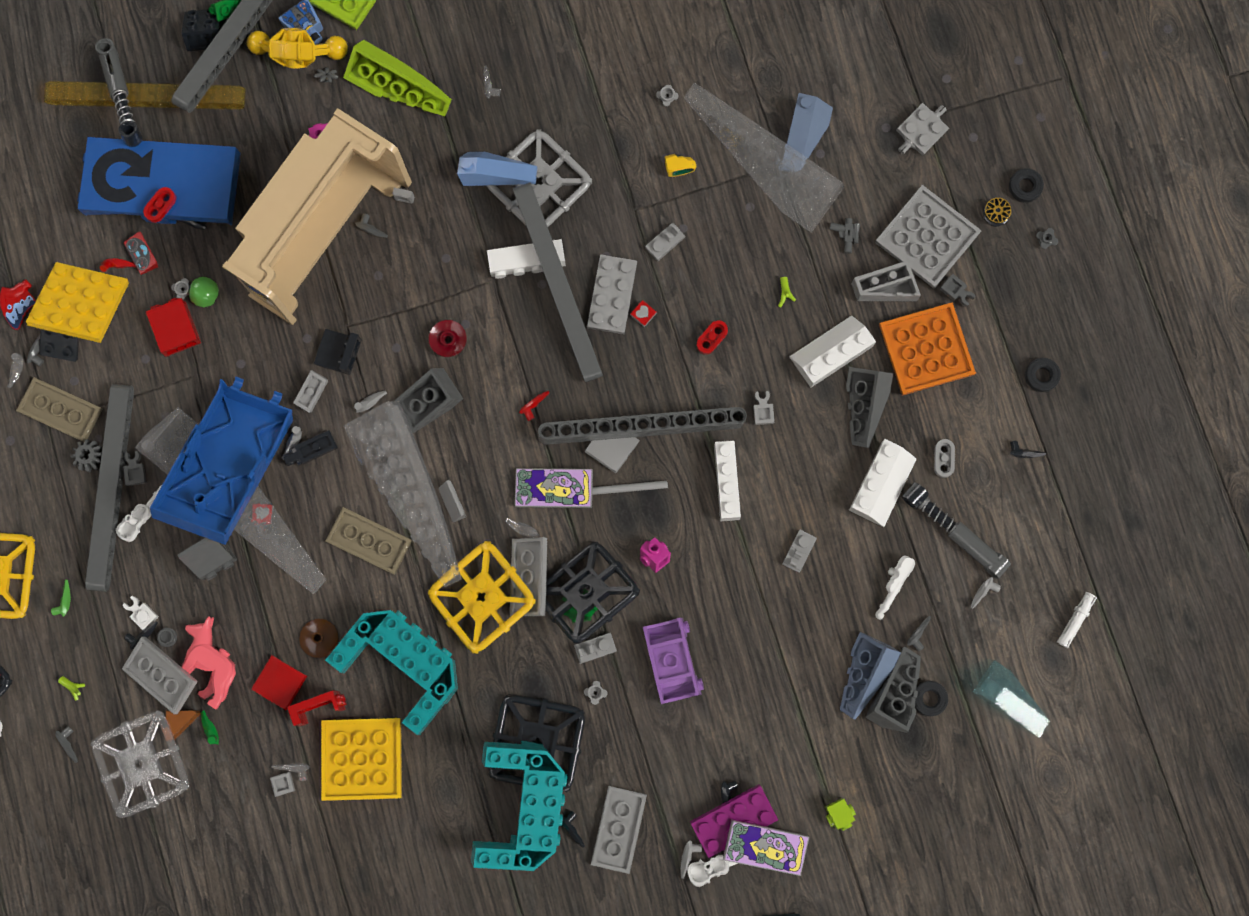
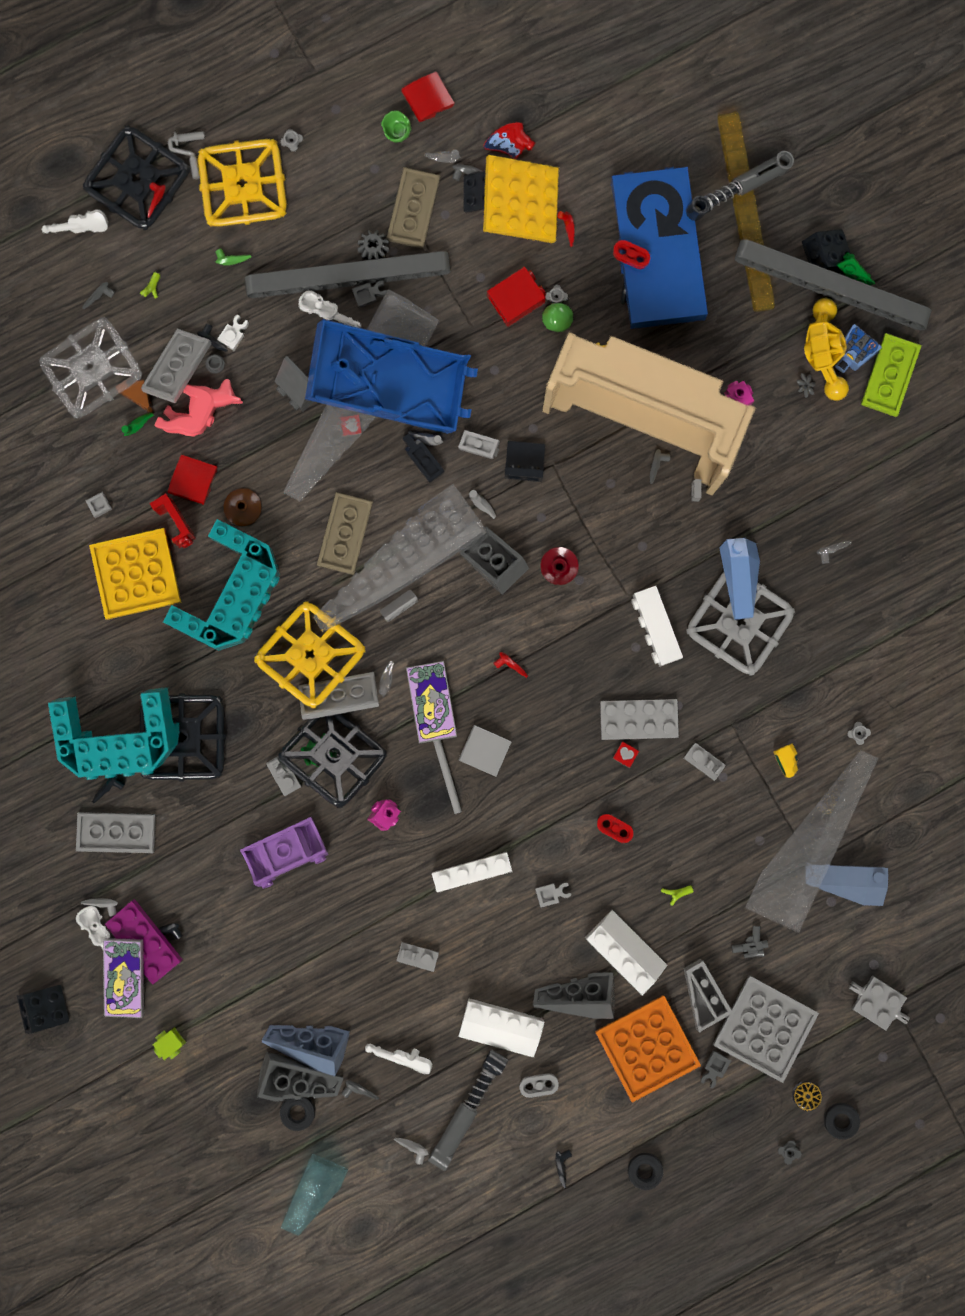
camera: 75 degrees right, 5 degrees up
slope [124,232,158,275] -> none
clear bar [272,763,310,781] -> none
lime wedge [343,40,452,116] -> none
dark grey beam [513,182,603,383] -> none
dark grey beam [538,407,747,444] -> none
light grey plate [584,681,607,705] -> none
white pin [1057,592,1097,648] -> none

